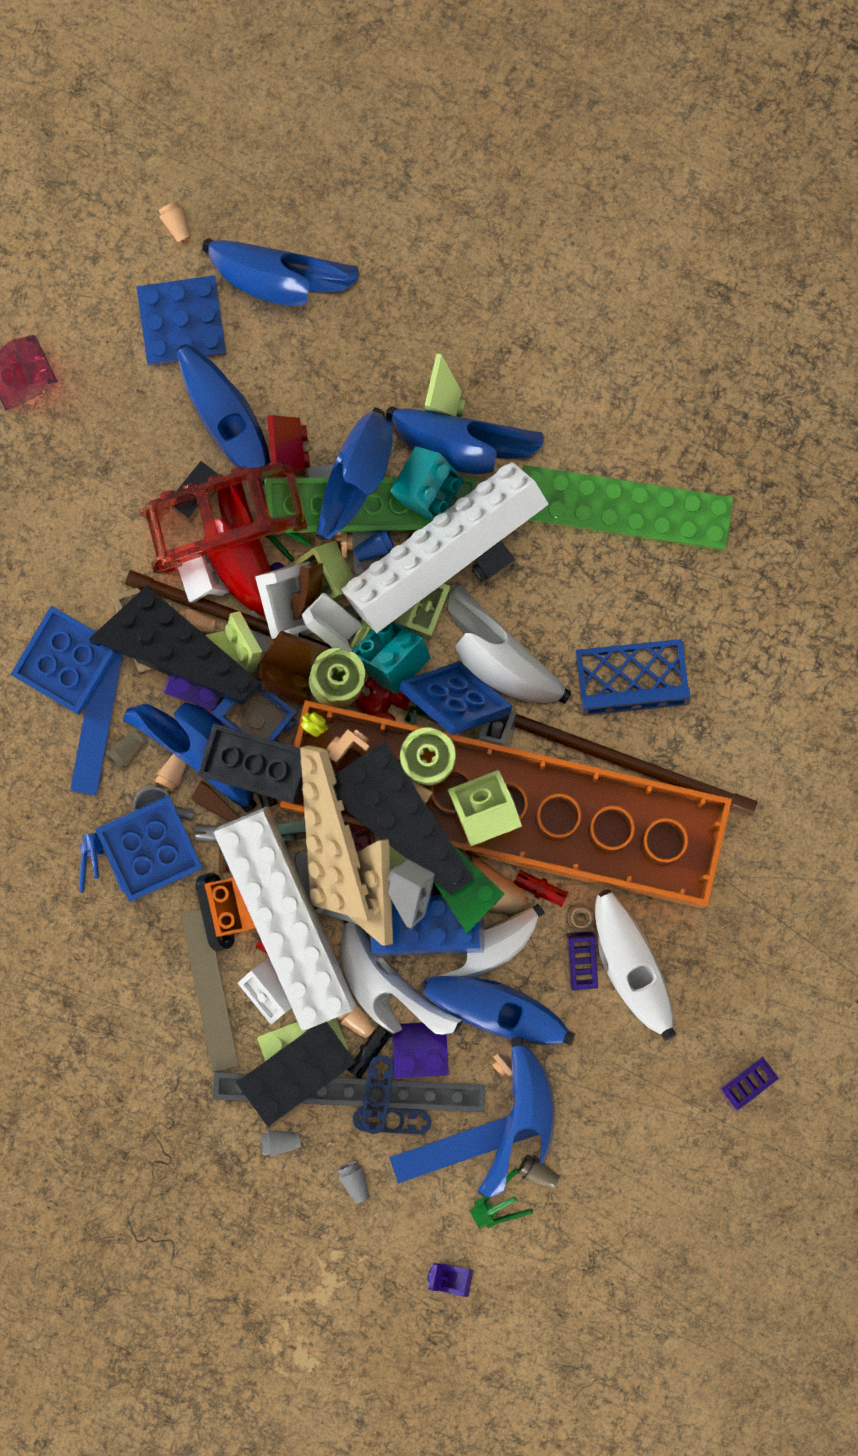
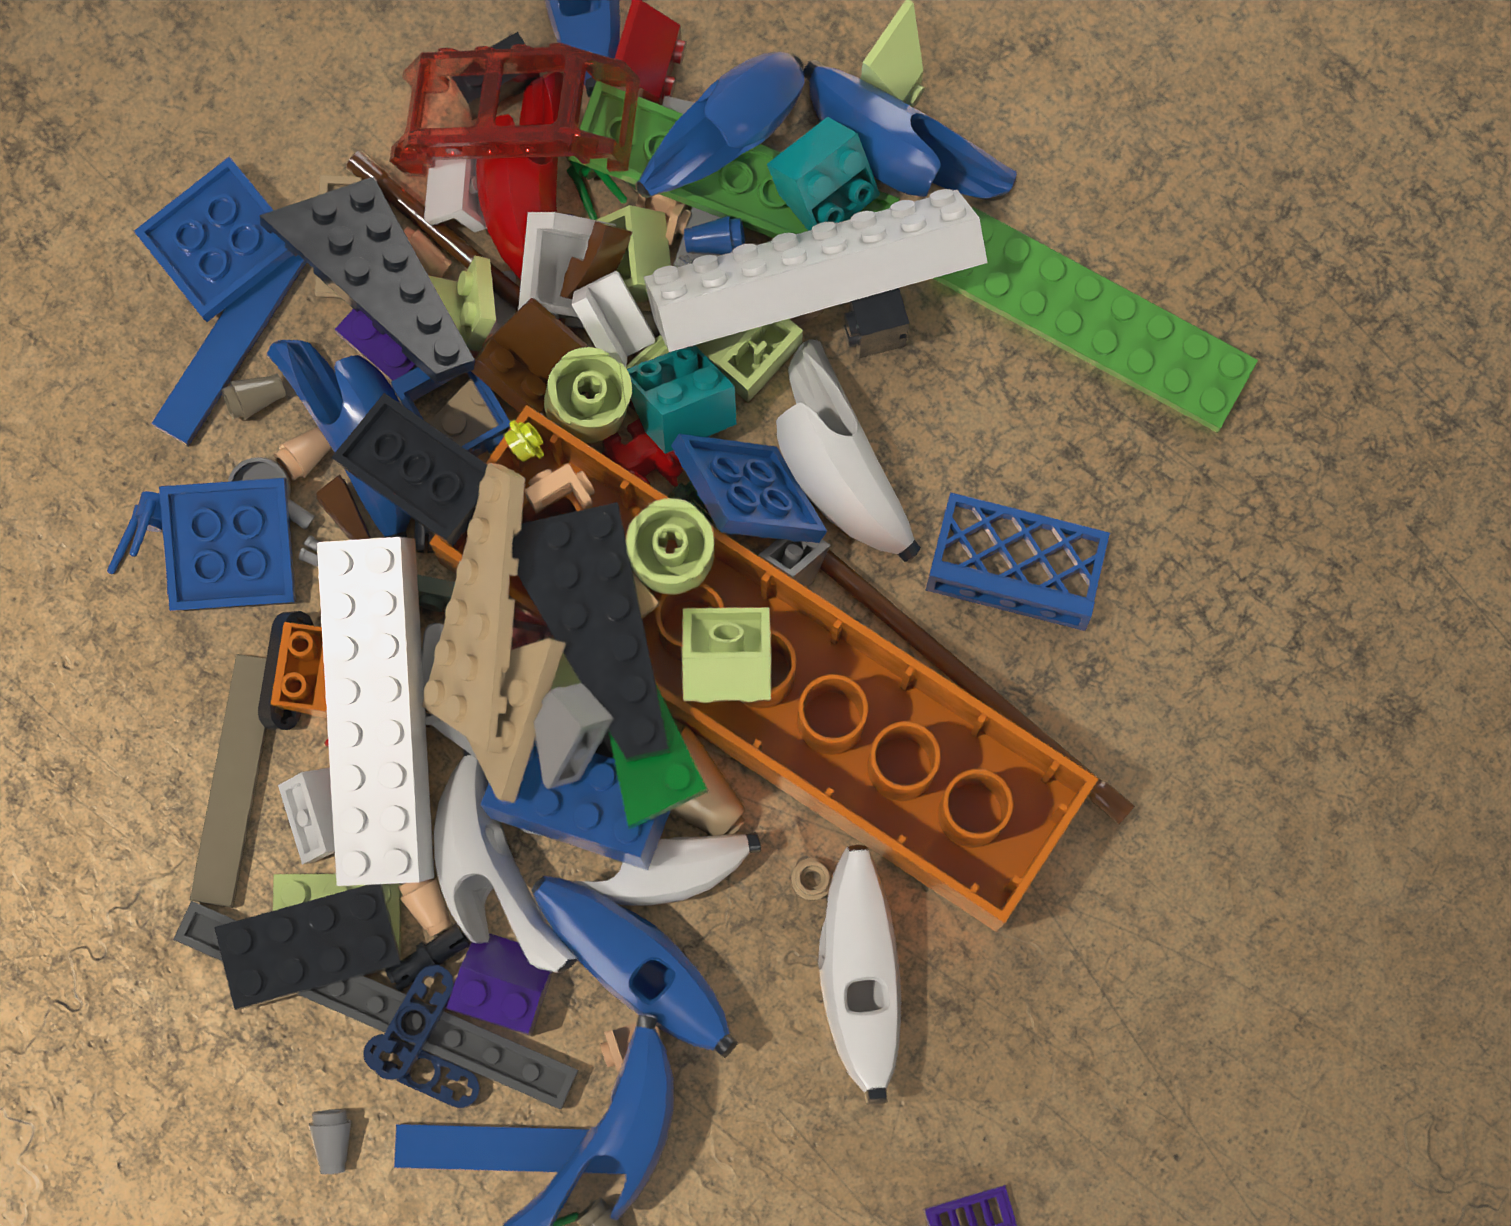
camera: 20 degrees right, 5 degrees down
light grey cone [260,1130,301,1157] -> none
red pin [514,869,569,908] -> none
dark purple slope [566,931,598,990] -> none

